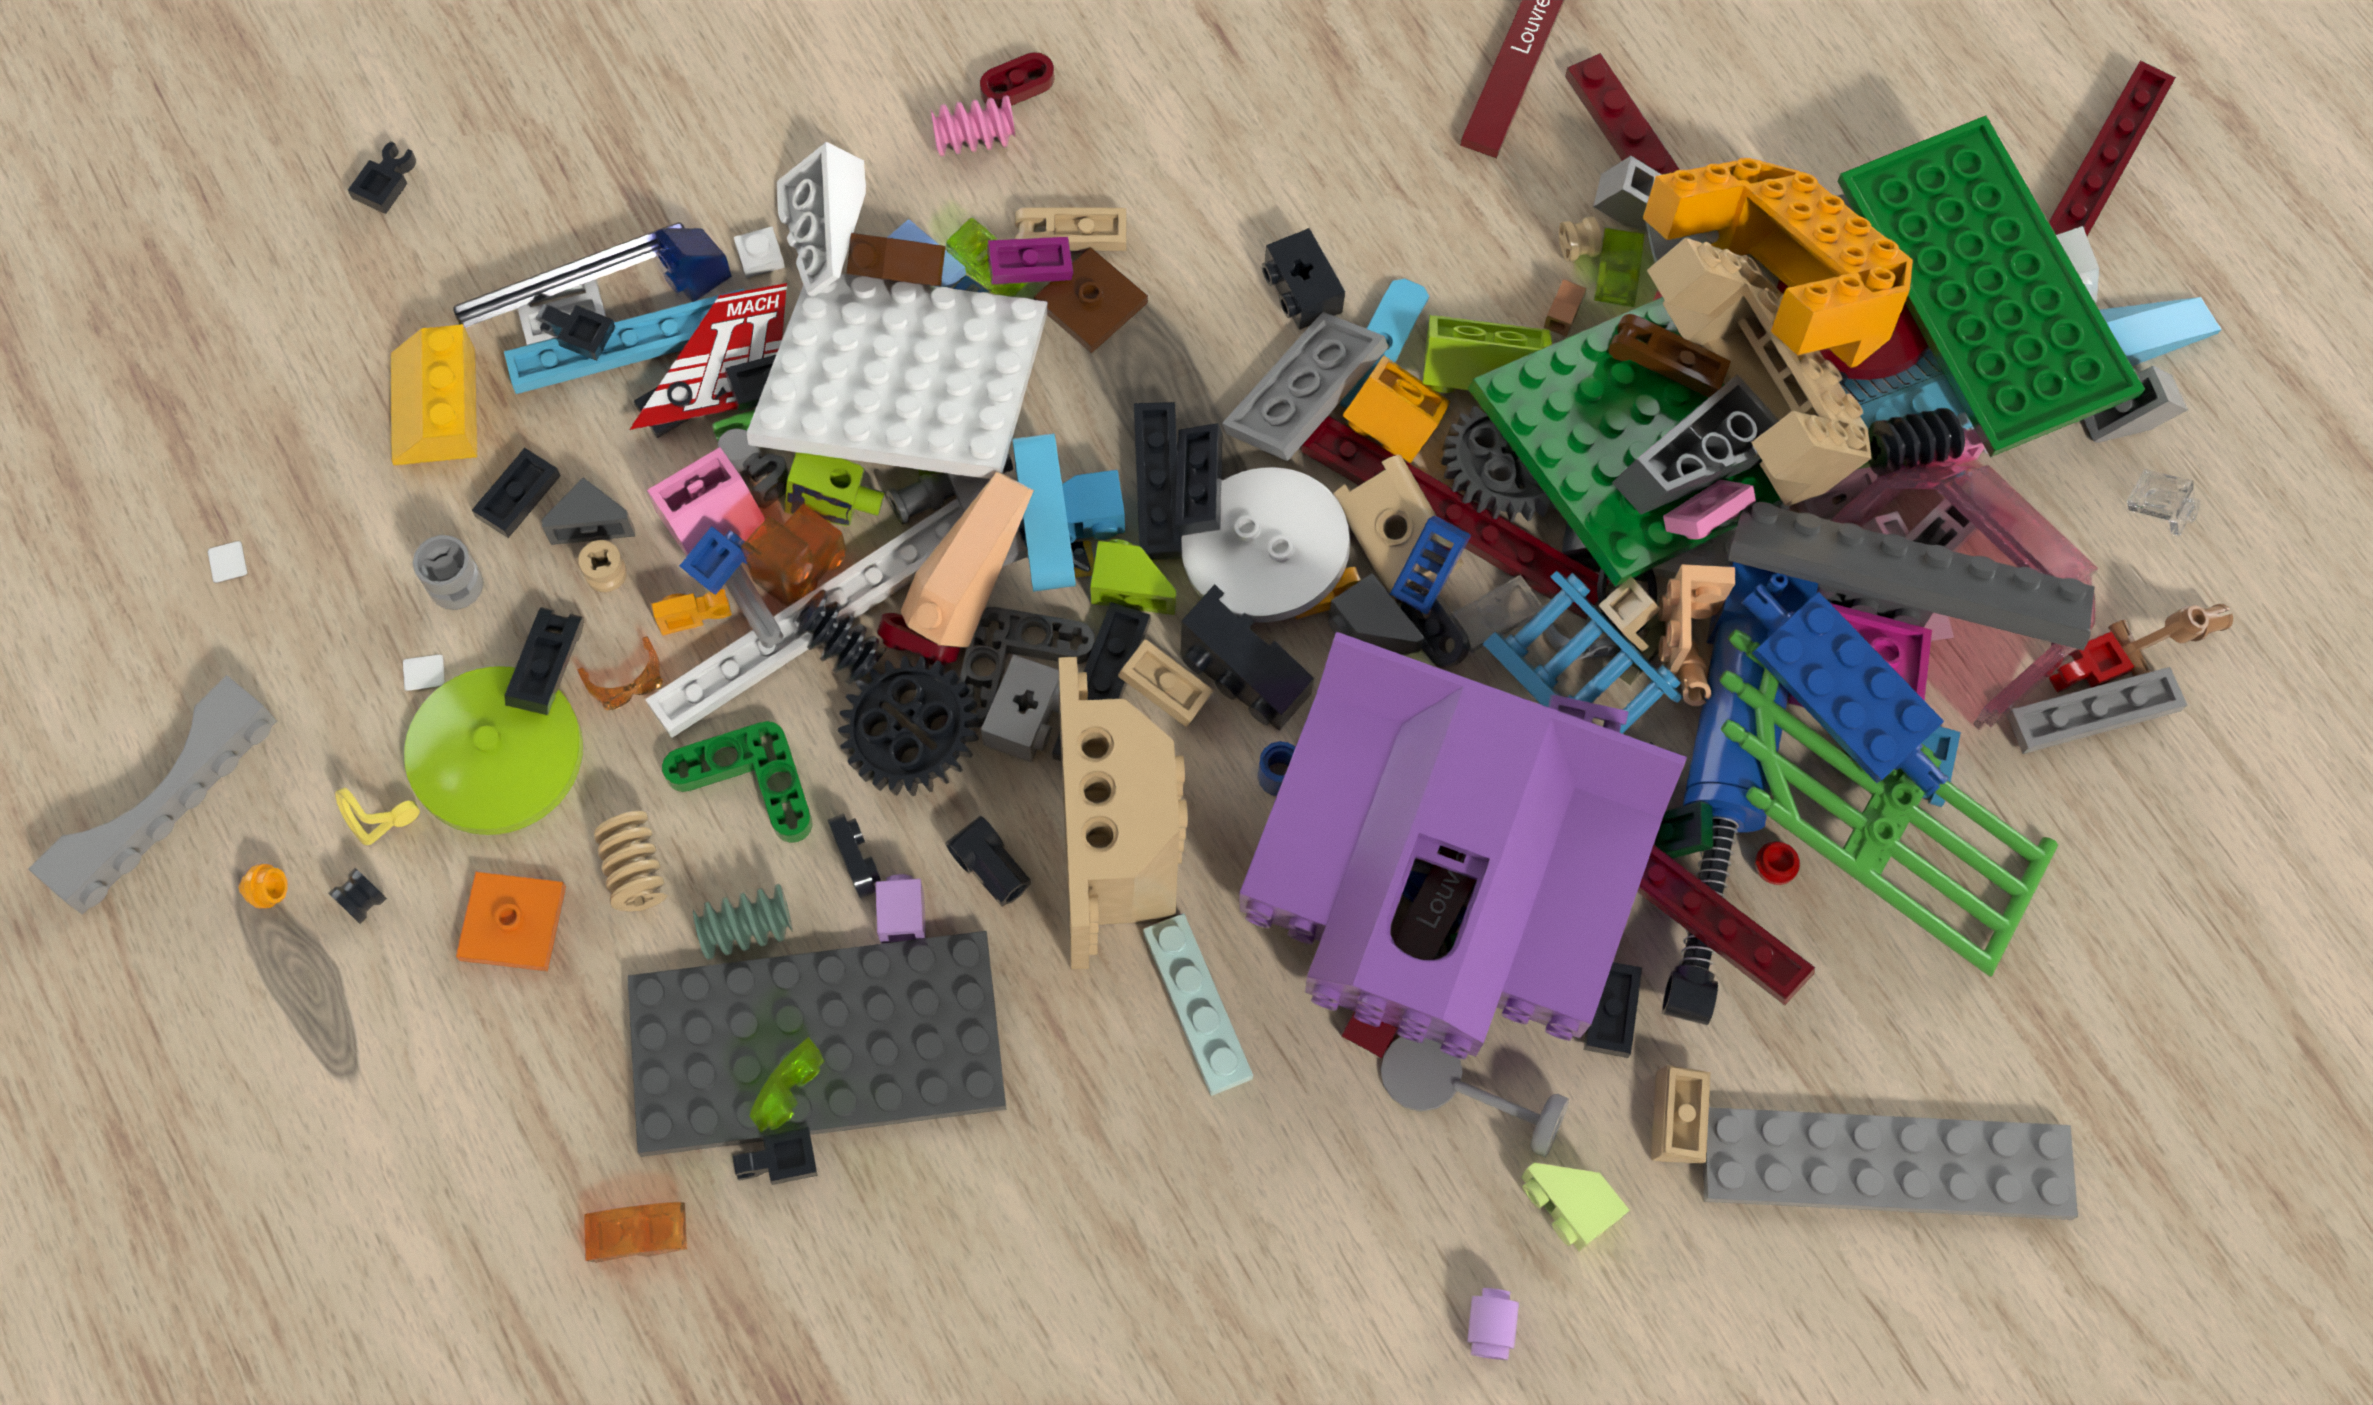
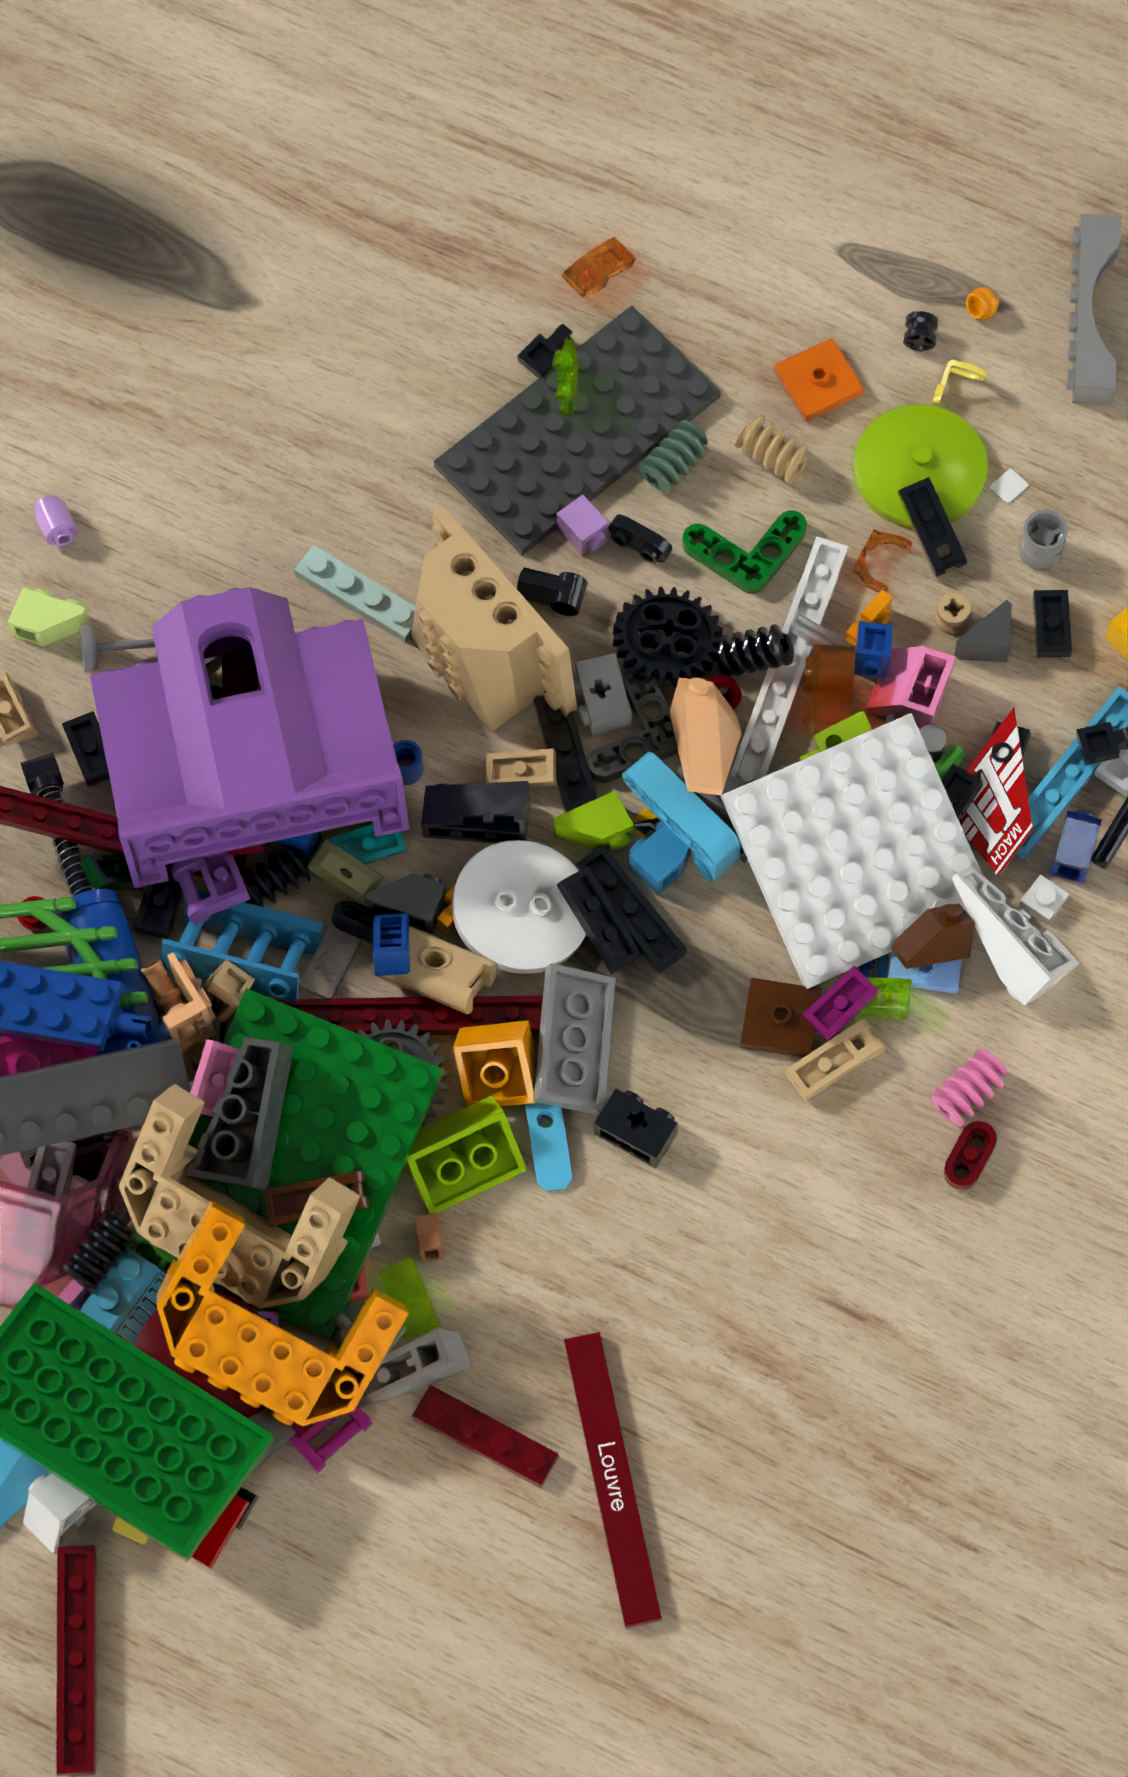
camera: 150 degrees right, 0 degrees up
tan wheel [1559,216,1602,262] -> none

